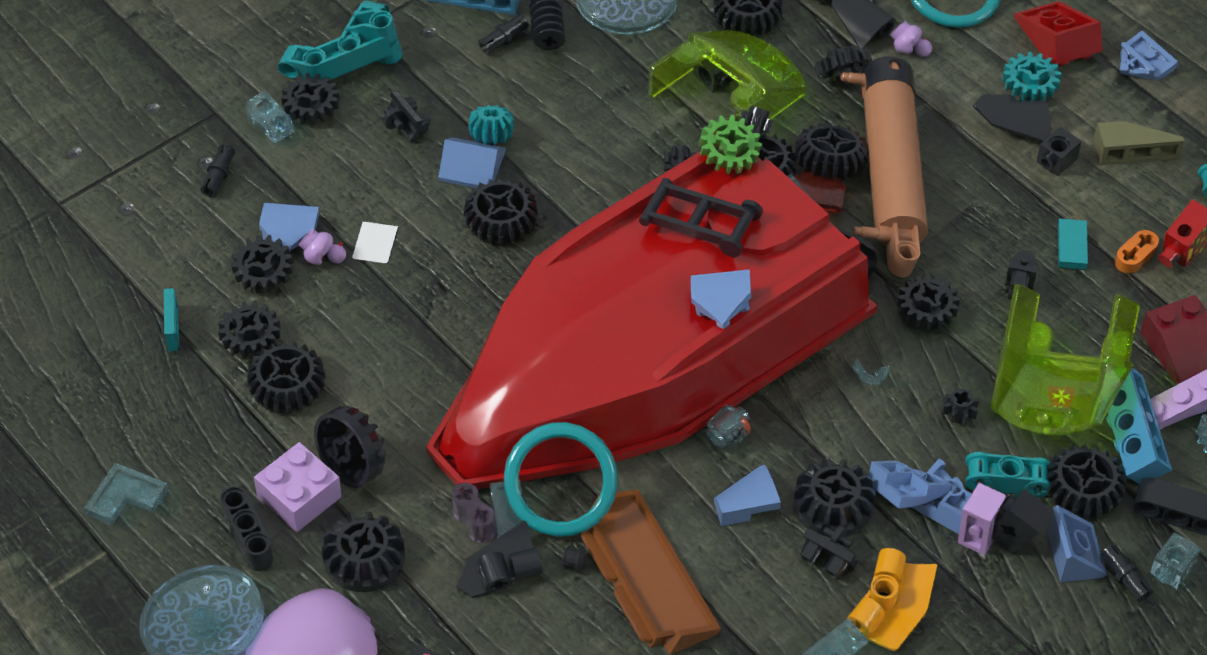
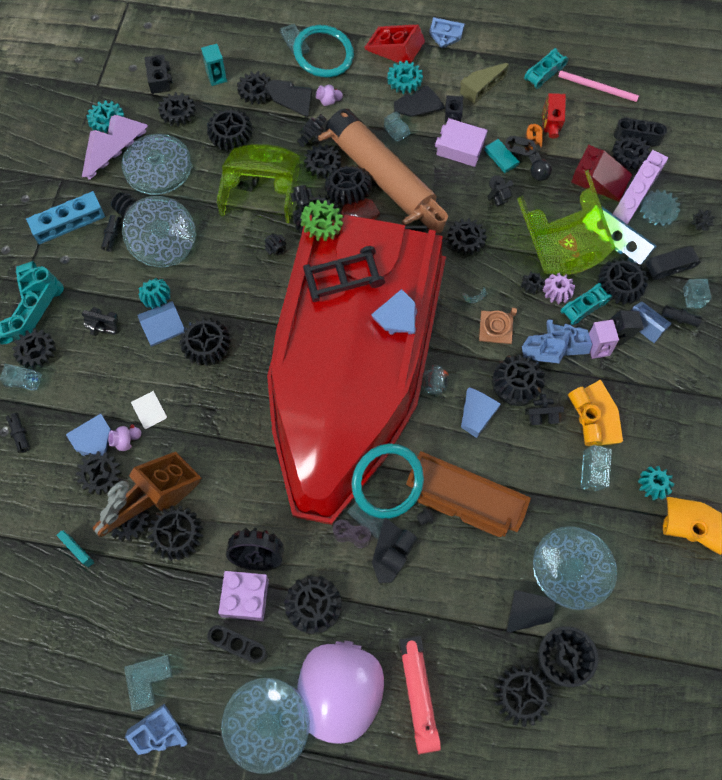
camera: 40 degrees left, 15 degrees up
none -> dark orange slope [93,451,201,537]
none -> clear light blue dish [122,196,196,267]
none -> medium blue slope [125,704,188,755]
none -> black gear [304,144,341,179]
none -> clear light blue leg [384,111,410,142]
none -> lavender brick [435,119,487,167]
none -> nougat hat [479,308,517,344]
none -> black beam [505,136,552,181]
none -> lavender gear [543,273,575,305]

